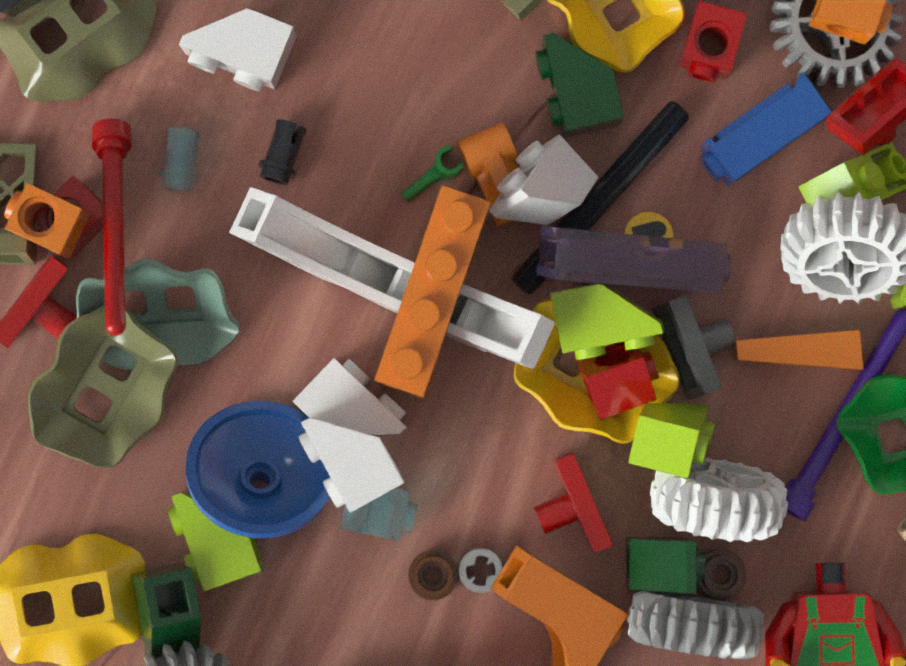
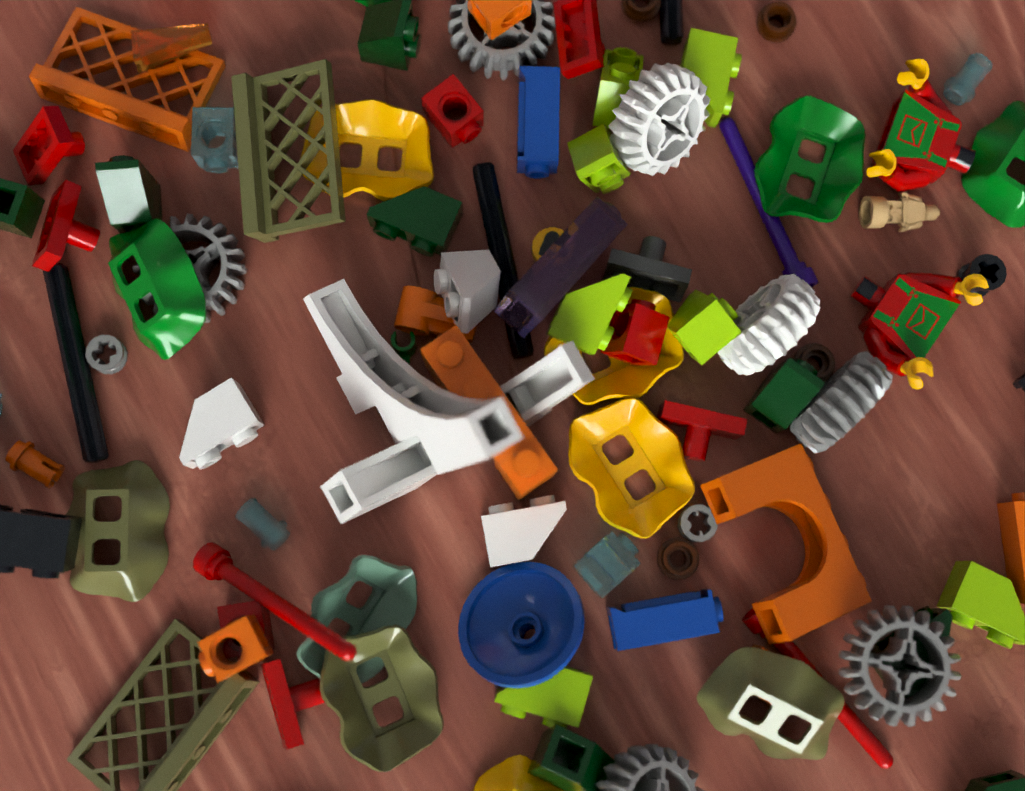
camera: 60 degrees left, 5 degrees down
black pin [258,119,307,186] -> none
white slope [299,418,405,513] -> none
orange piece [732,330,864,371] -> none
none -> white arch [303,279,523,475]
none -> lime slope [567,123,631,194]
none -> yellow piece [568,398,695,539]
none -> blue window [606,589,724,651]

